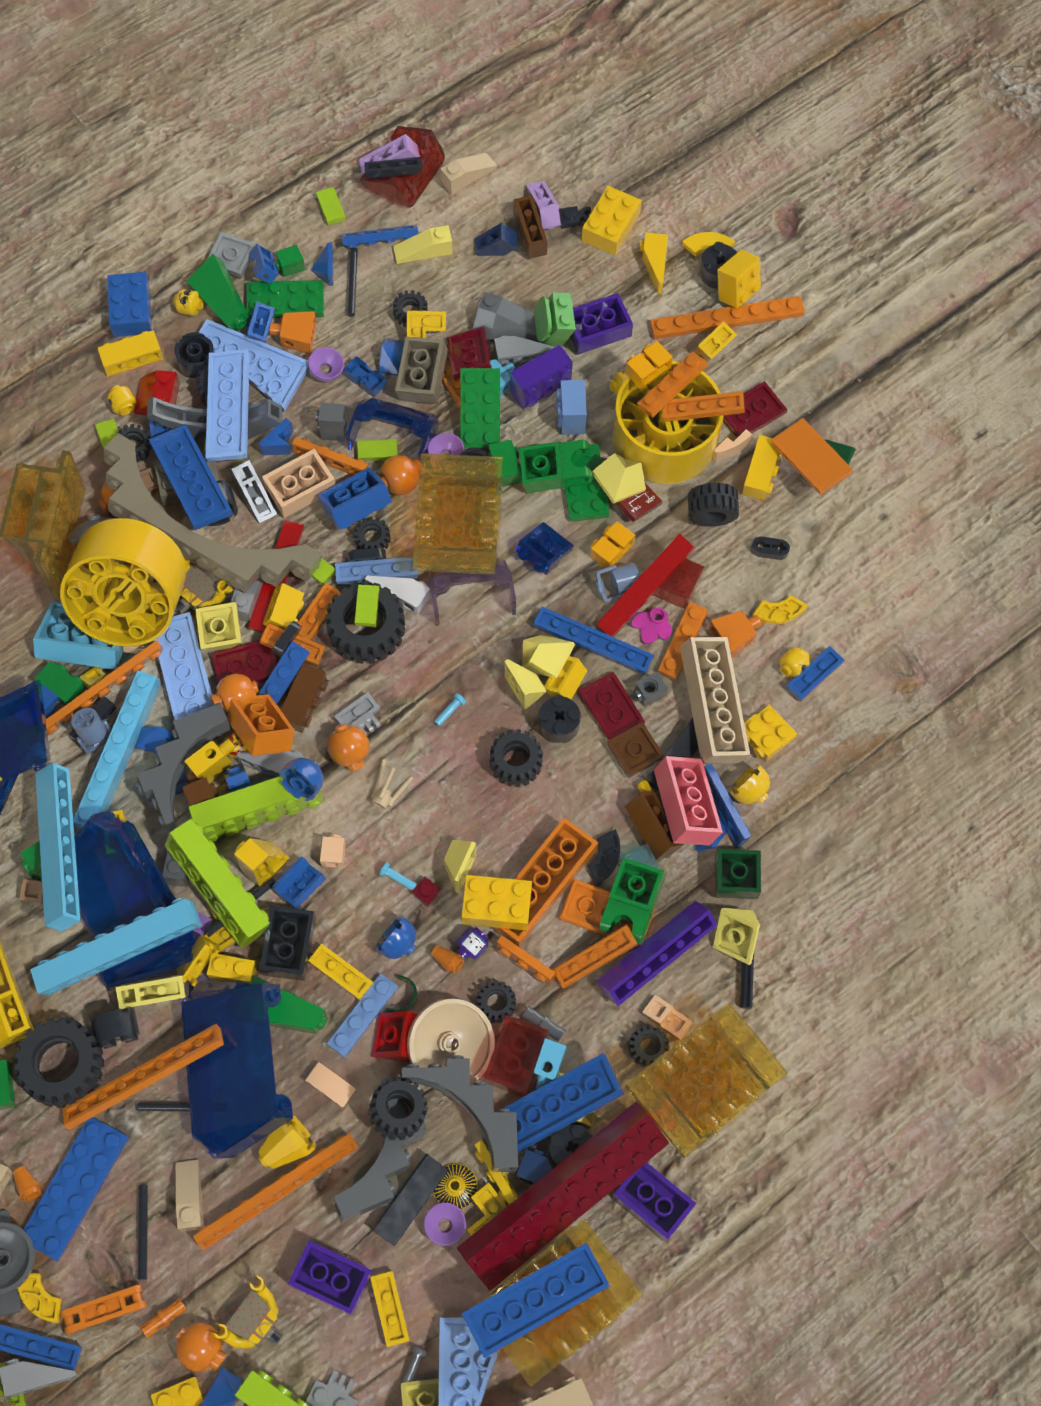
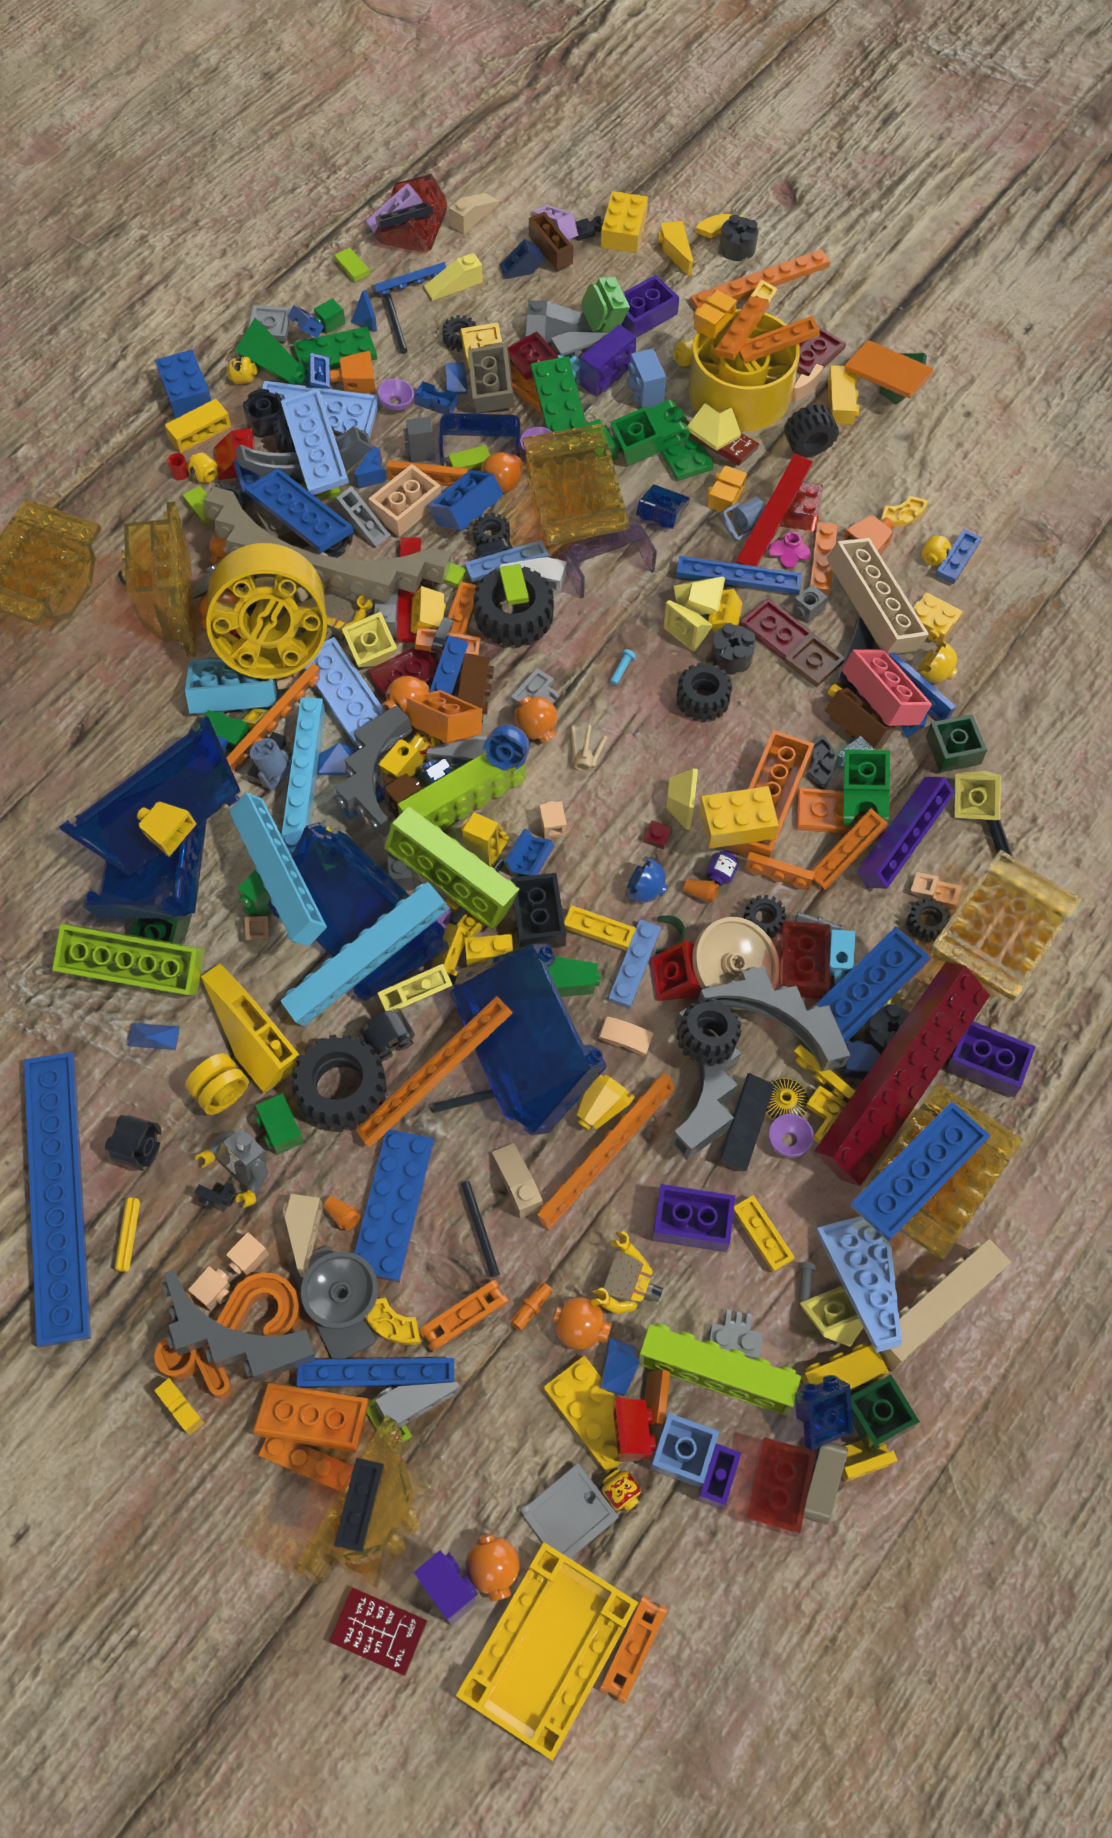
camera: 15 degrees left, 5 degrees down
medium azure piece [379,862,417,891] -> none
yellow brick [718,249,761,308] -> none
black beam [751,536,790,560] -> none
none -> red beam [167,453,189,481]

